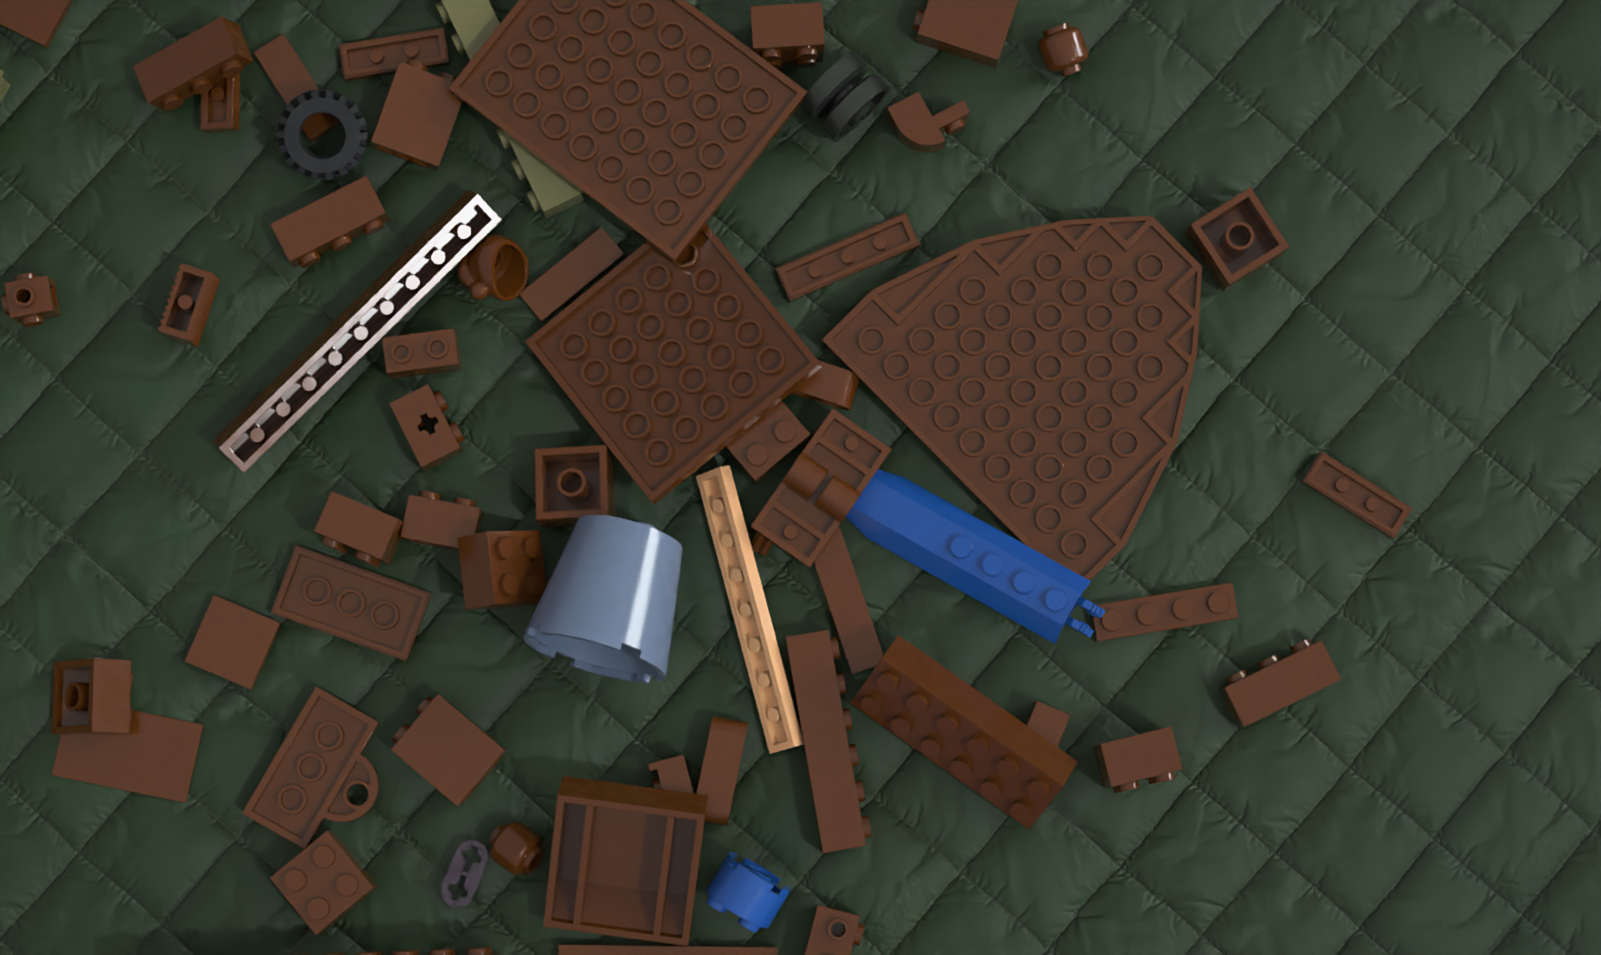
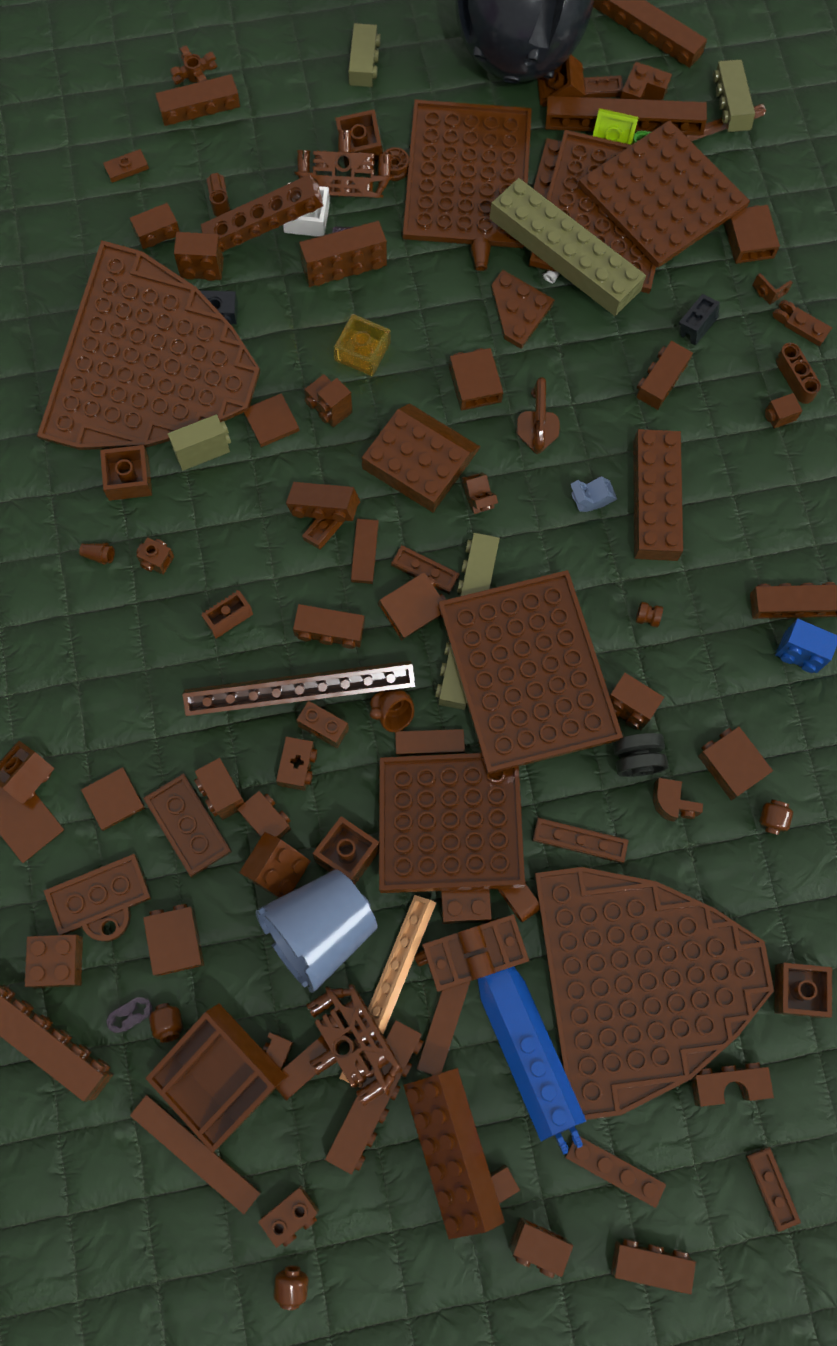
camera: 40 degrees right, 10 degrees down
black tyre [277,89,367,180] -> none
blue brick [706,852,791,933] -> none
none -> reddish brown piece [306,984,403,1106]
none -> reddish brown arch [691,1062,774,1107]

